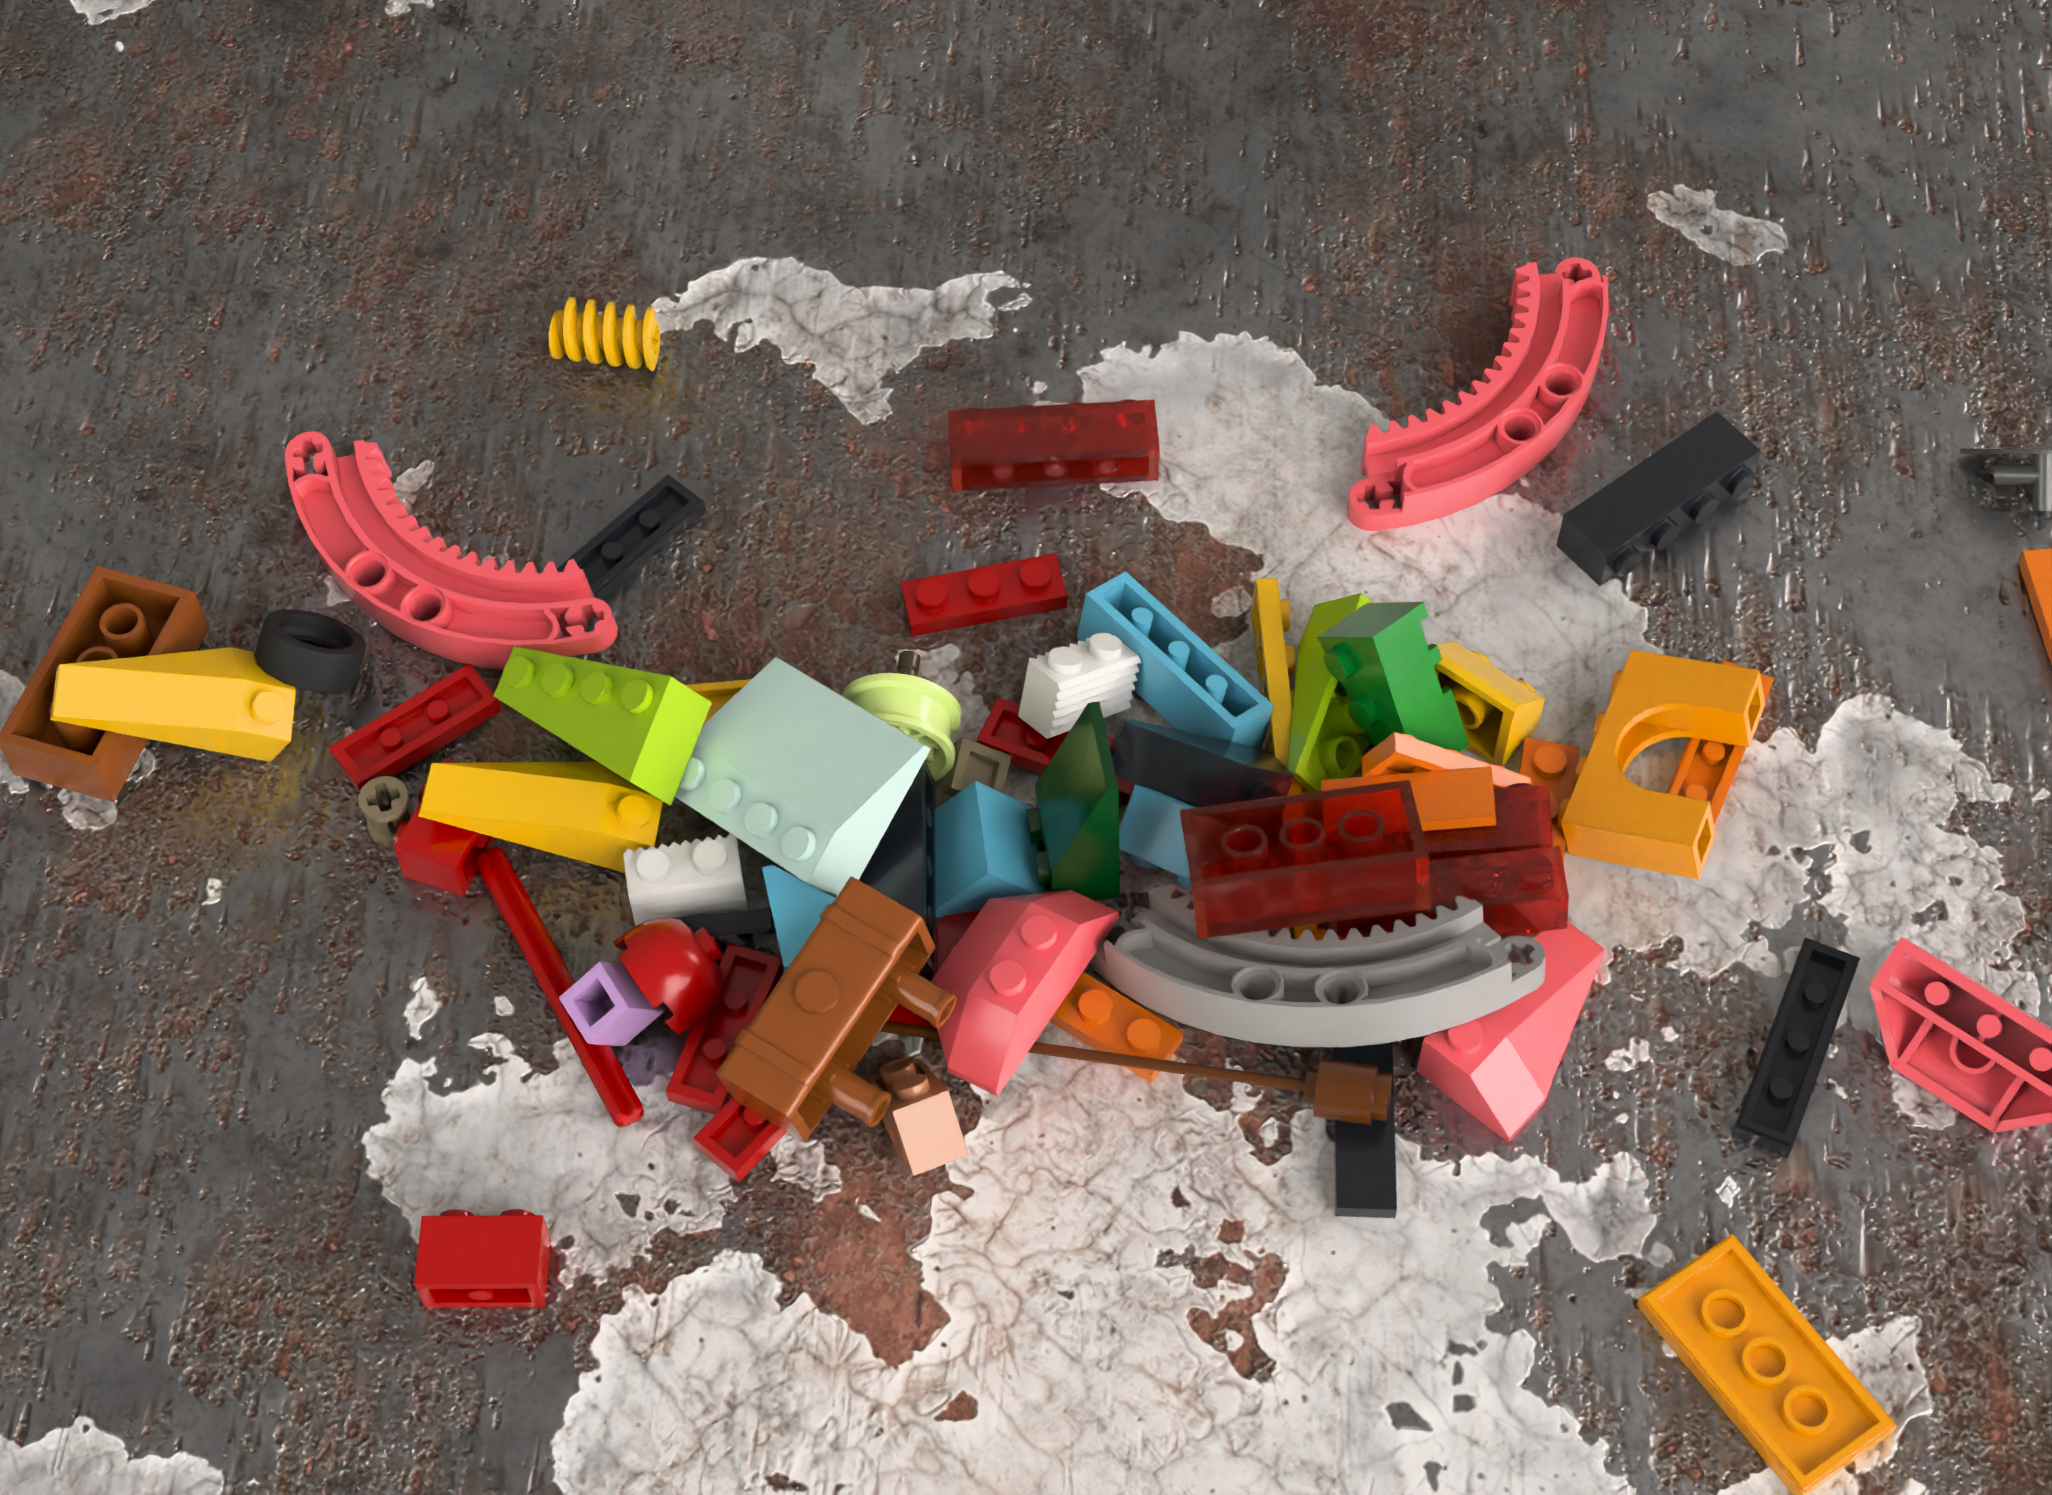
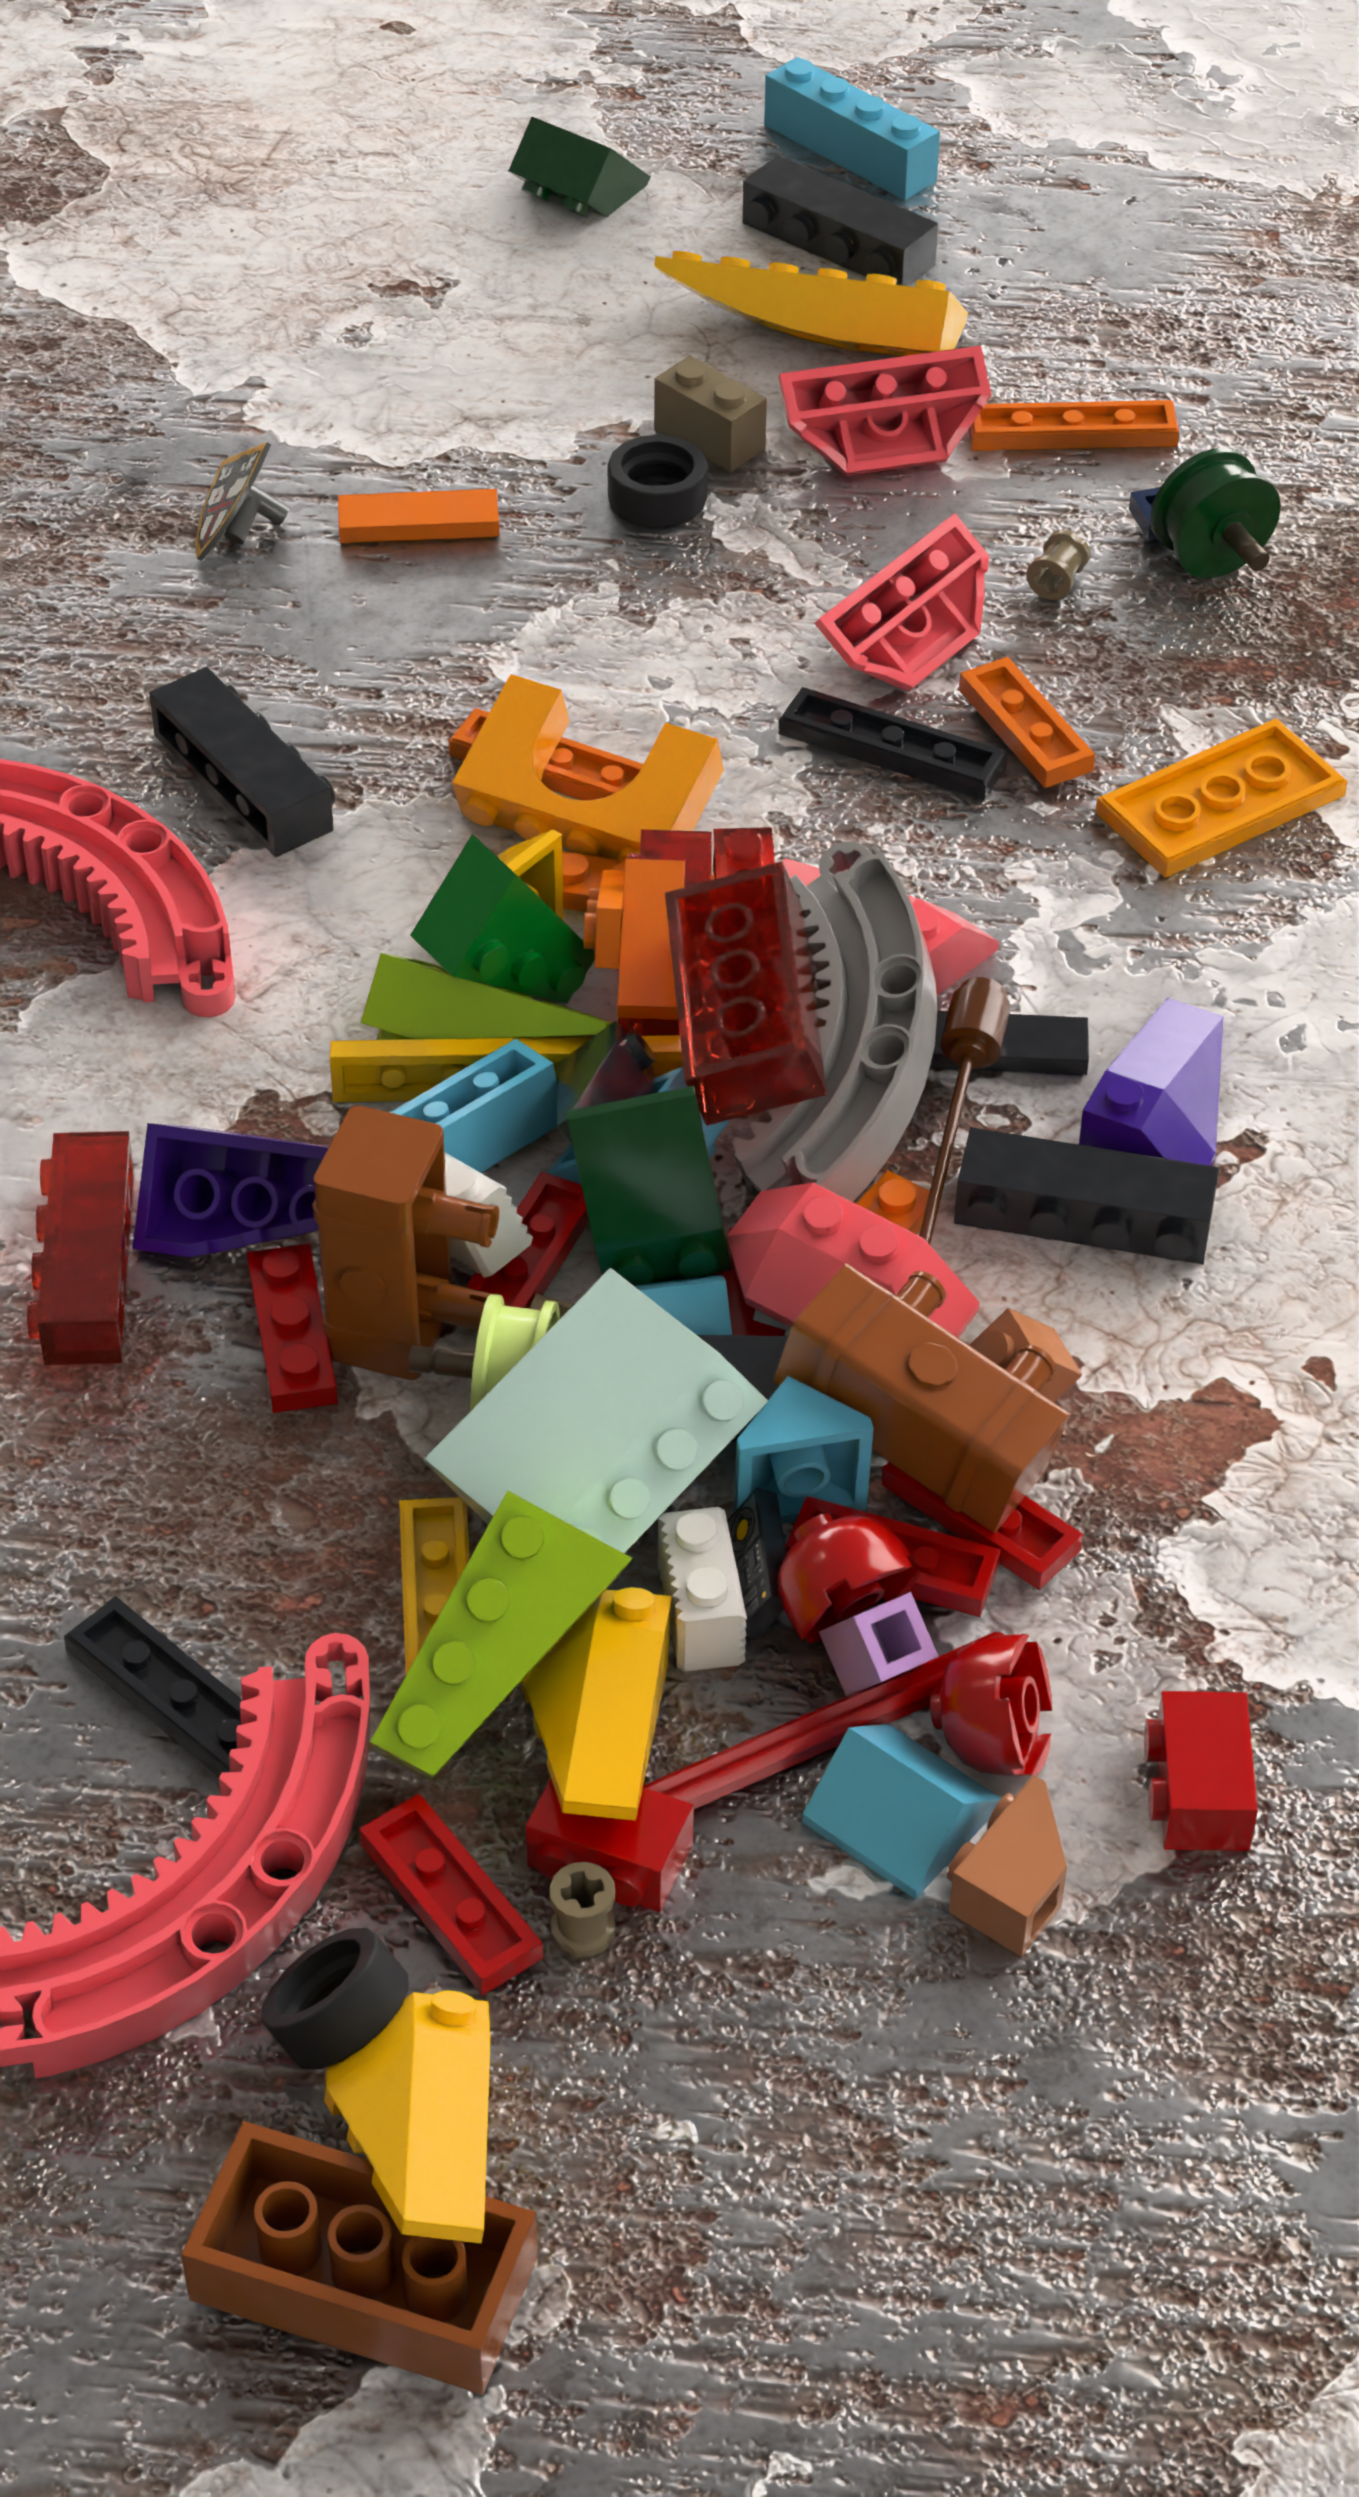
camera: 90 degrees left, 10 degrees down
none -> dark purple wedge [132,1123,329,1257]
none -> dark orange piece [313,1105,500,1380]
none -> medium azure slope [802,1724,1001,1900]
none -> red cylinder [930,1634,1052,1776]
none -> nougat slope [947,1775,1067,1957]
none -> black brick [954,1127,1220,1265]
none -> orange plate [959,657,1095,788]
none -> wedge [1079,997,1224,1166]

